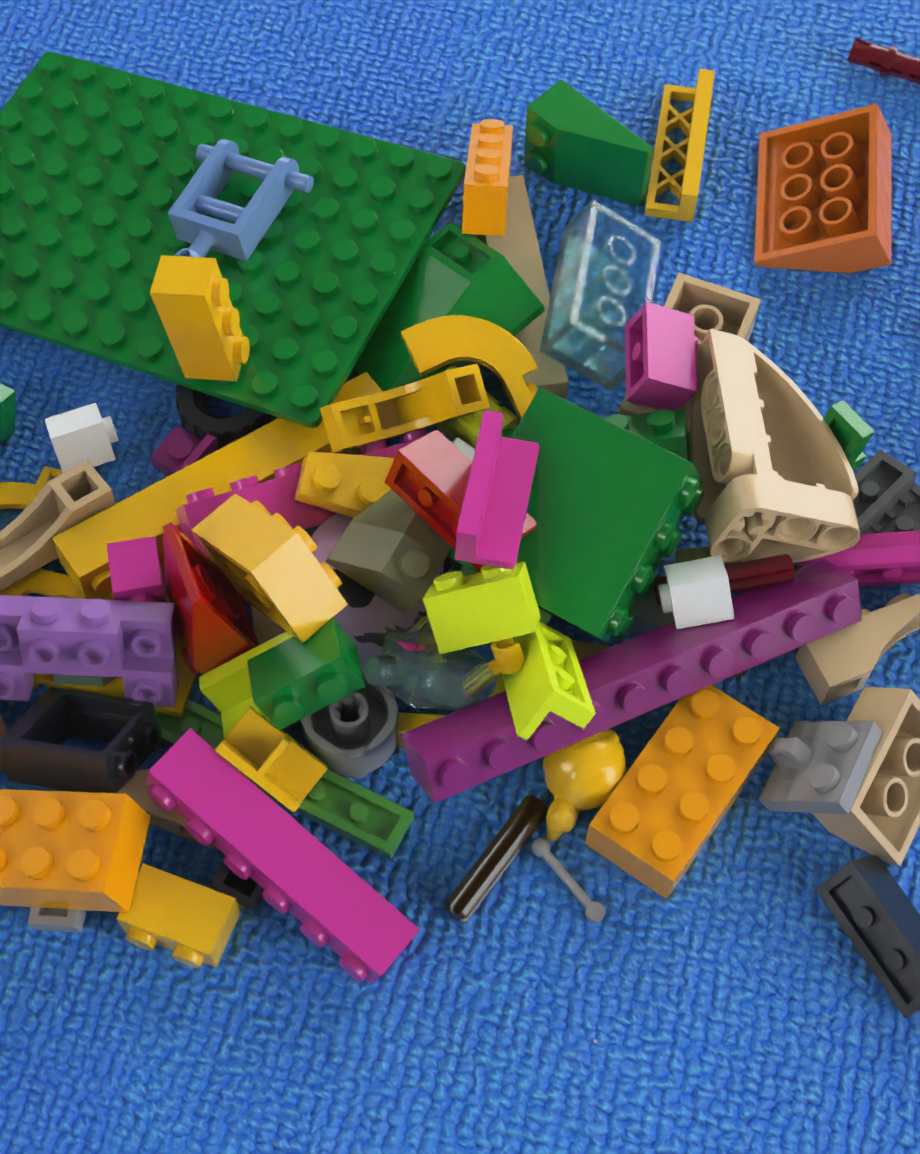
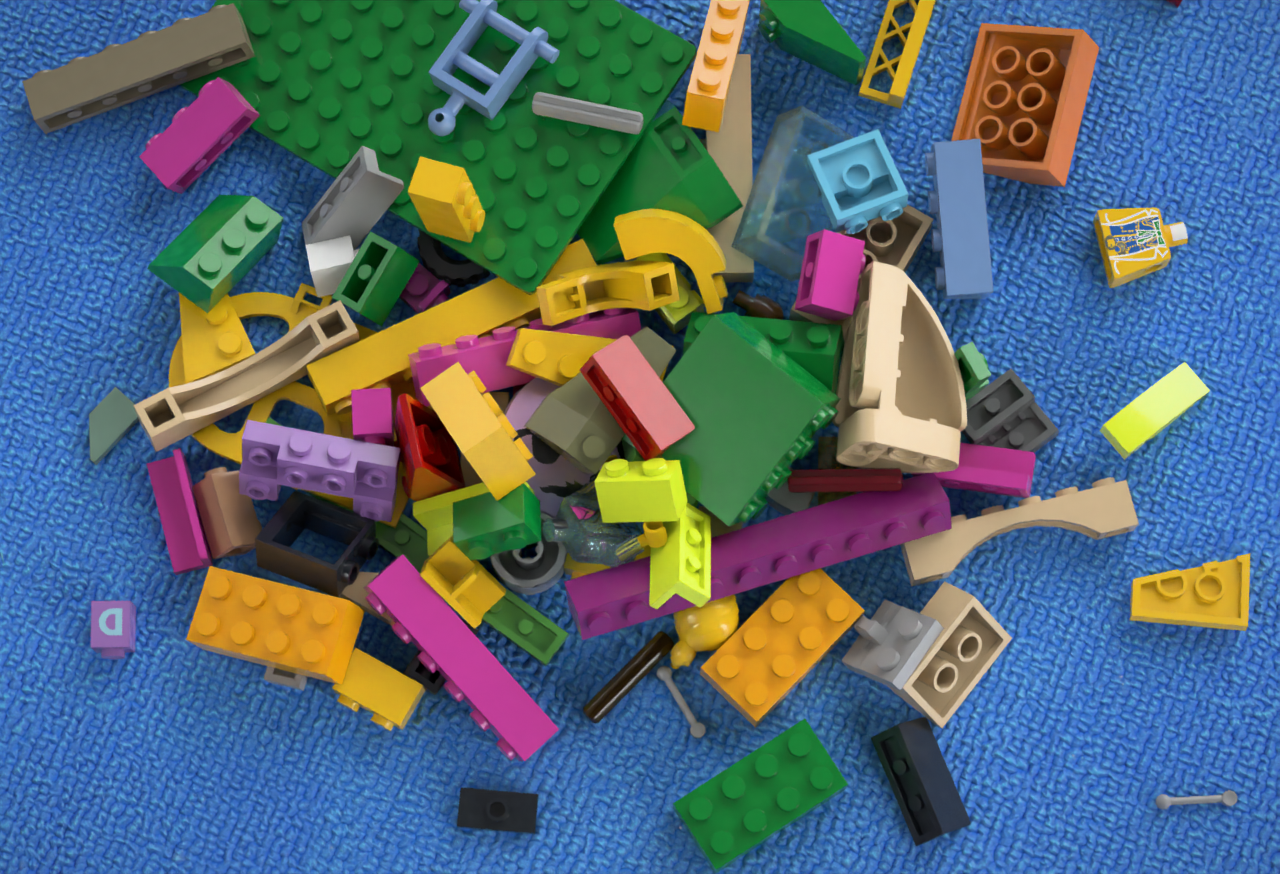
camera: 10 degrees right, 15 degrees up
dark pink panel [455,410,539,569] -> none
white brick [658,555,735,630] -> none
none -> light grey panel [301,146,404,250]
none -> green brick [332,231,420,327]
none -> black plate [457,788,539,834]
none -> light grey axle [532,92,643,134]
none -> green brick [673,719,848,874]
none -> medium azure plate [807,129,908,234]
none -> medium blue slope [925,139,993,299]

